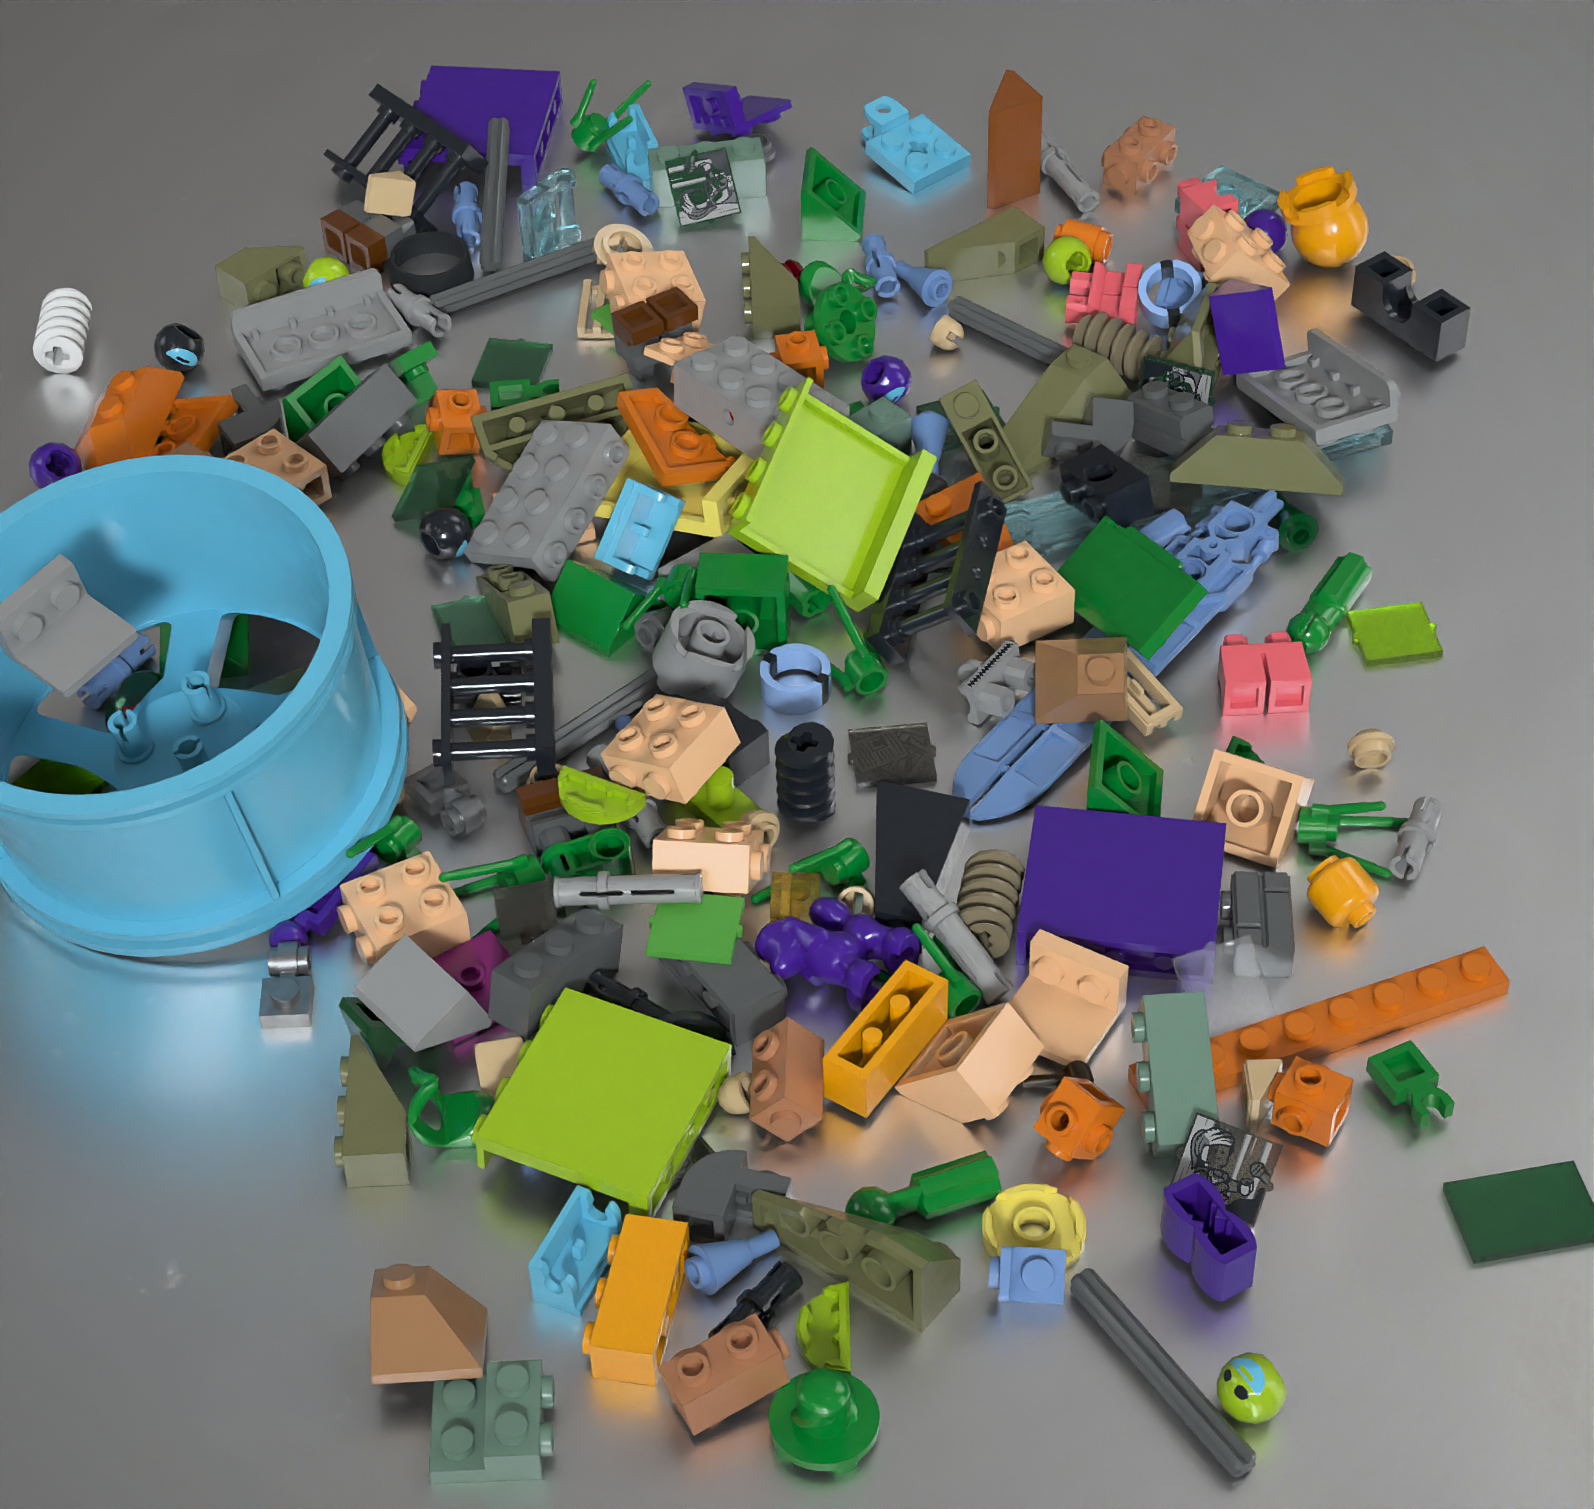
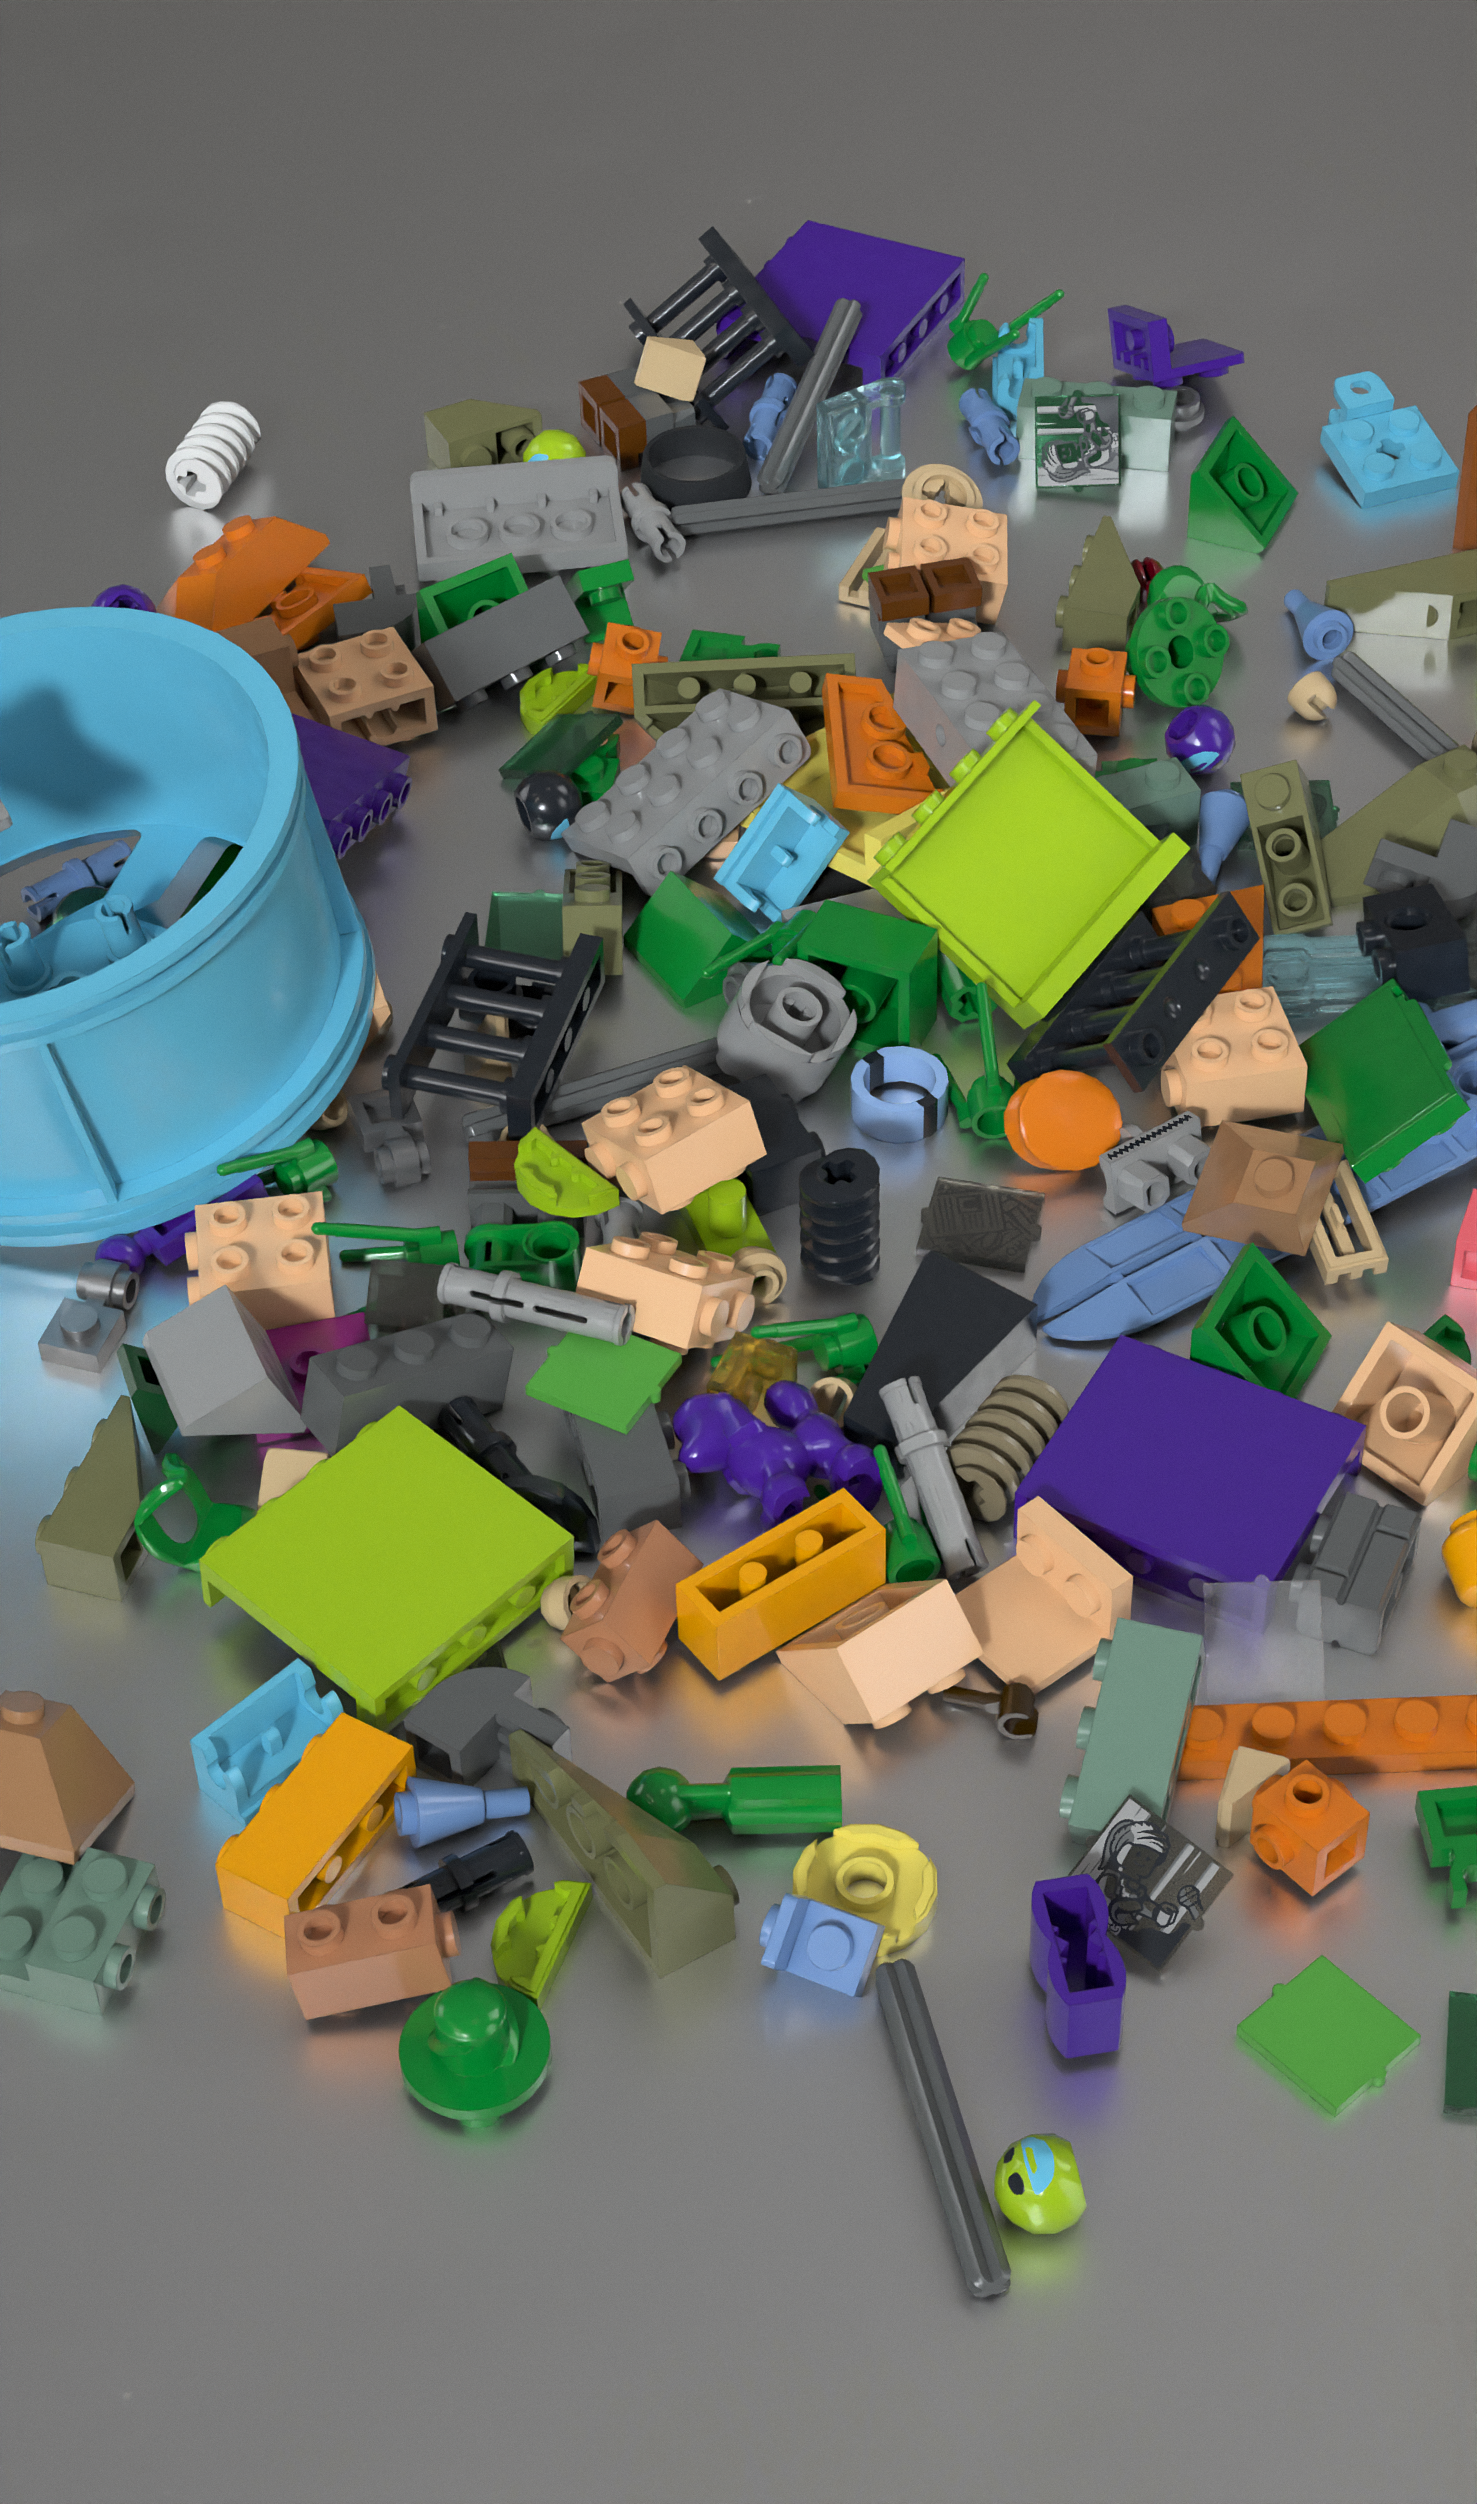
camera: 20 degrees right, 0 degrees up
black piece [154,323,205,373] -> none
clear green piece [471,338,553,389] -> none
medium blue pin [861,234,900,298] -> none
orange brick [1033,1076,1126,1162] -> none
none -> orange piece [1004,1070,1123,1171]
none -> bright green piece [1236,1955,1421,2117]

